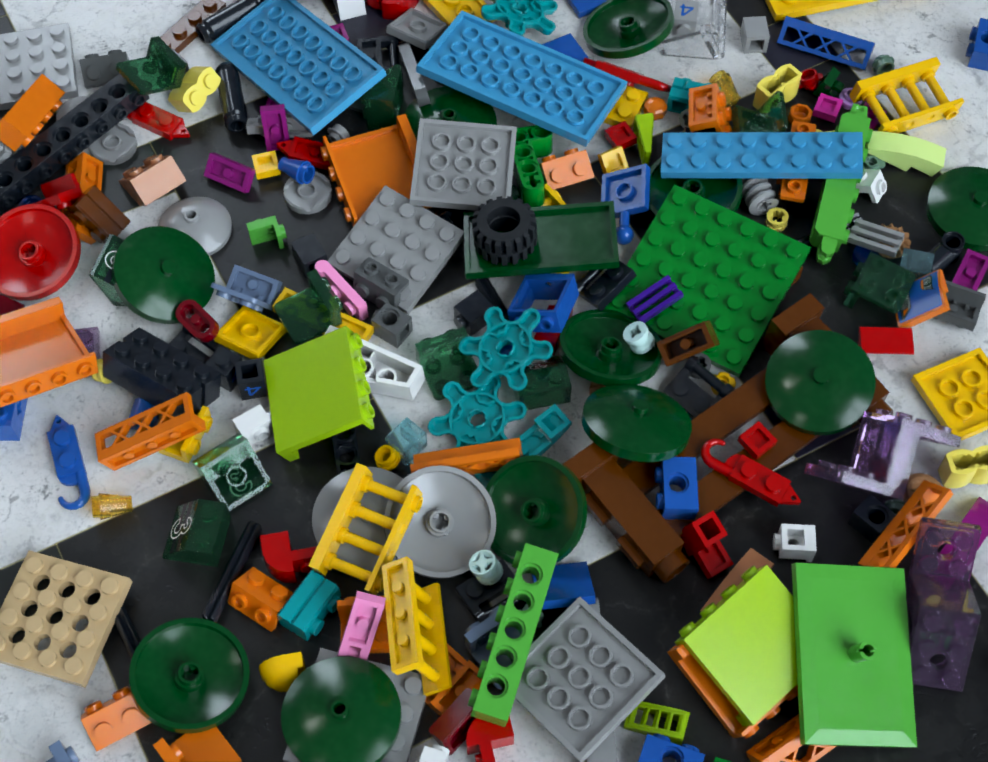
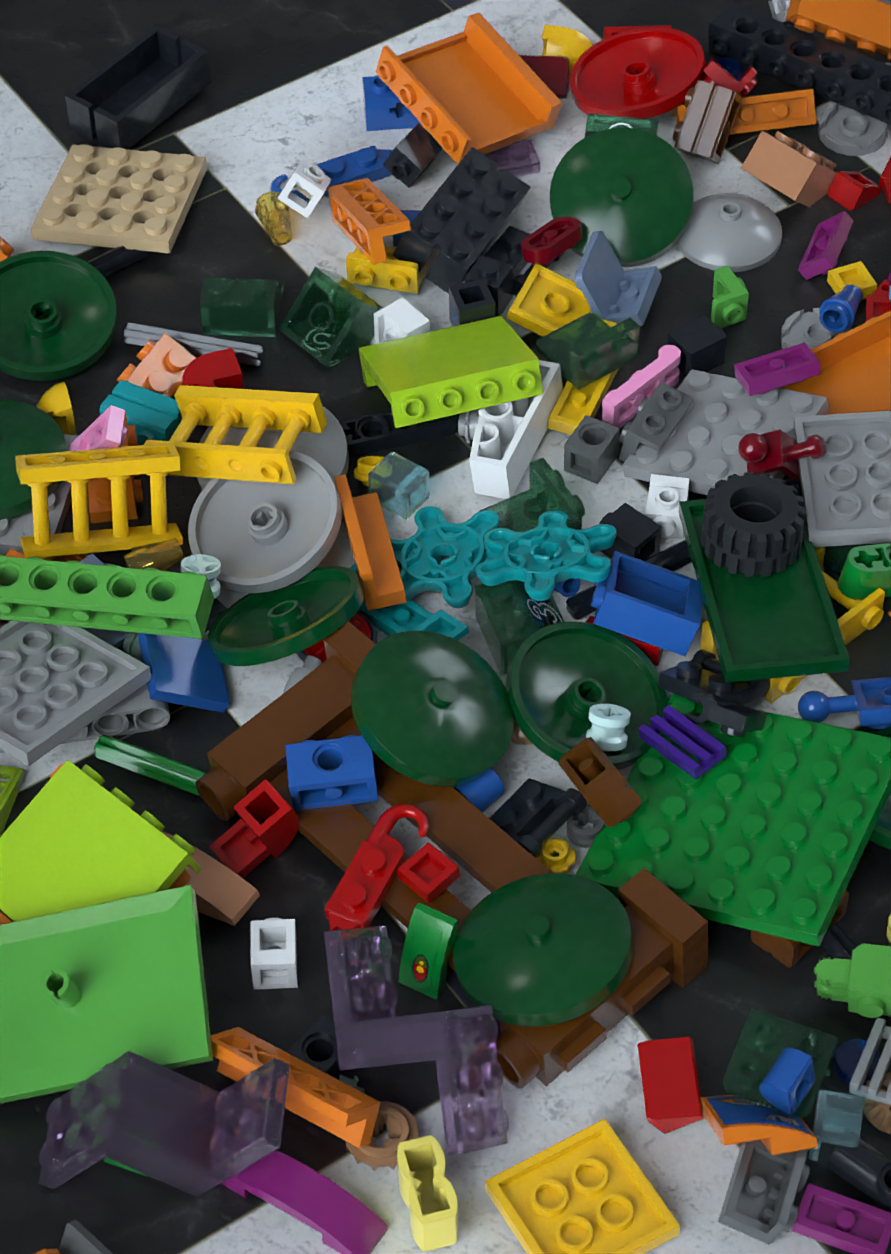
camera: 85 degrees right, 10 degrees down
none -> green axle [94,735,207,796]
none -> clear yellow cone [123,537,185,571]
none -> white brick [277,160,331,218]
none -> black brick [383,123,443,188]
none -> green slope [399,902,458,1000]
none -> white brick [645,474,690,539]
none -> black plate [686,691,767,737]
none -> magenta plate [734,342,821,396]
none -> dark red piece [738,429,826,480]
none -> blue brick [759,1048,816,1115]
none -> red slope [827,171,882,211]

